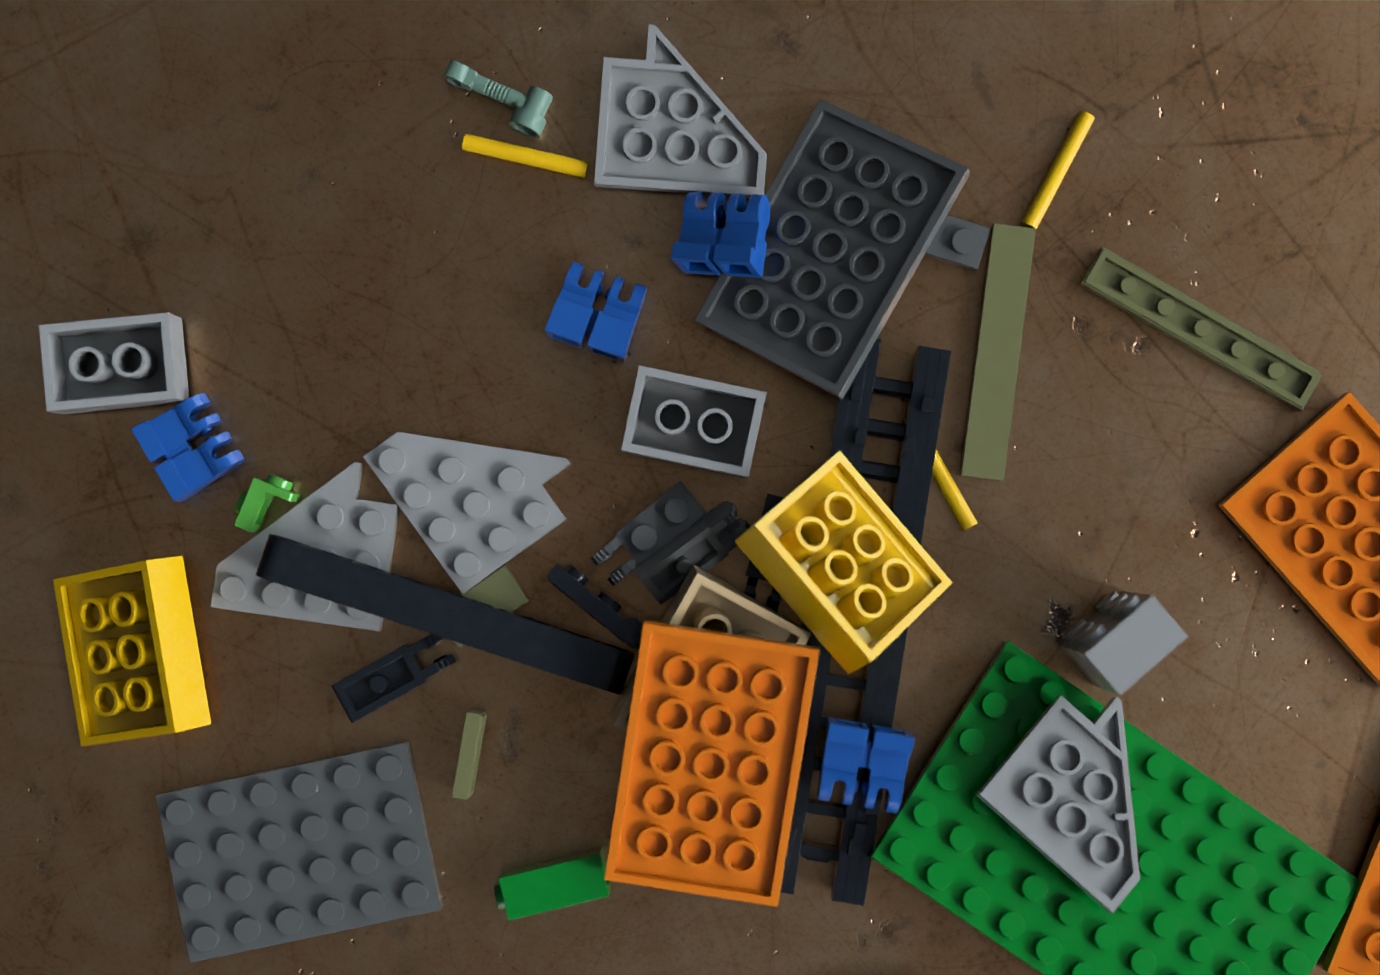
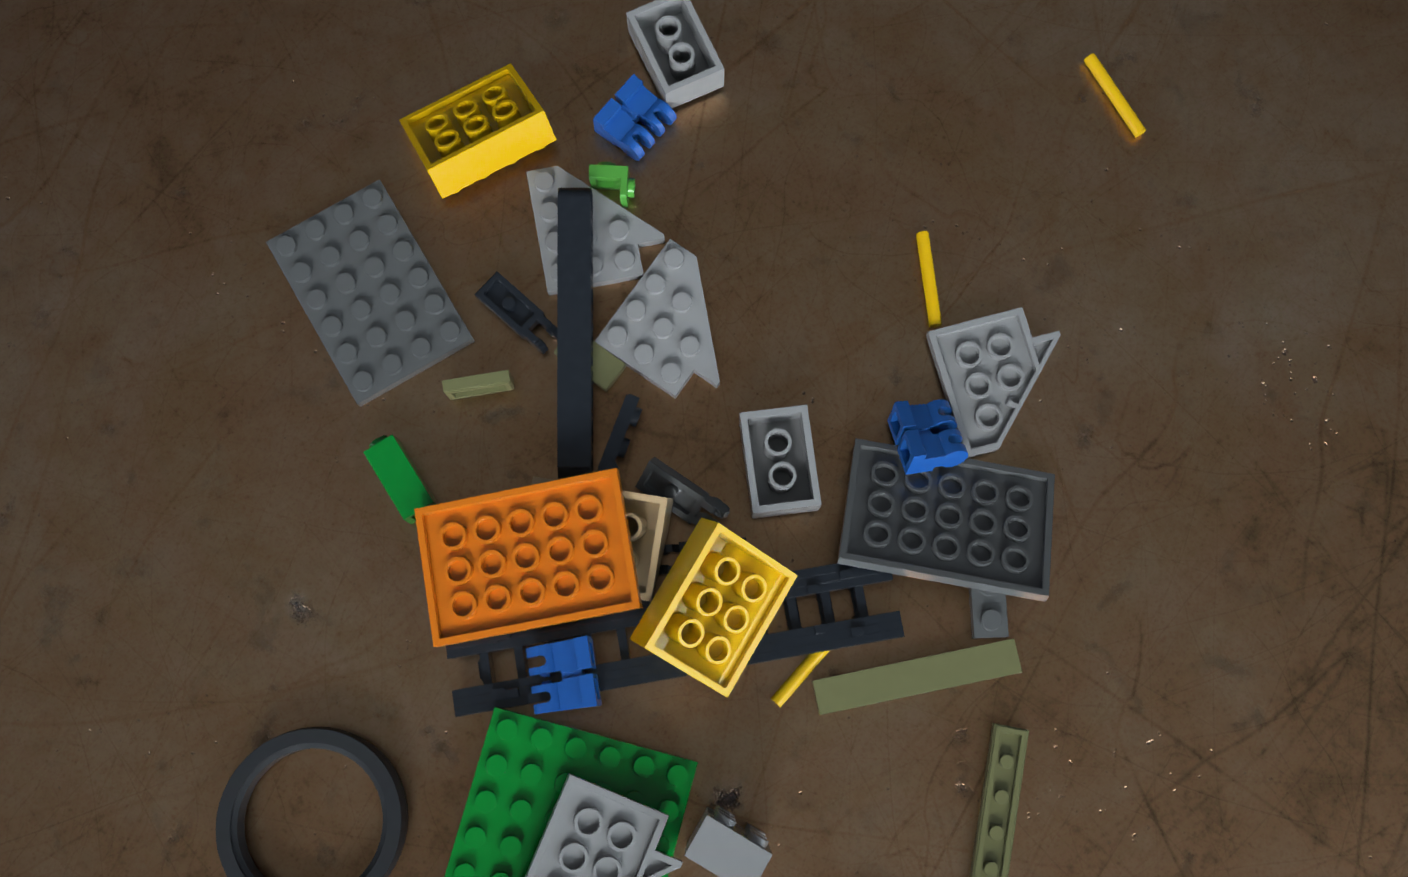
camera: 70 degrees right, 10 degrees down
sand green brick [444,60,553,138] -> none
blue legs [544,261,647,363] -> none
dark grey hinge [590,481,707,586] -> none
yellow bar [1021,111,1095,229] -> none

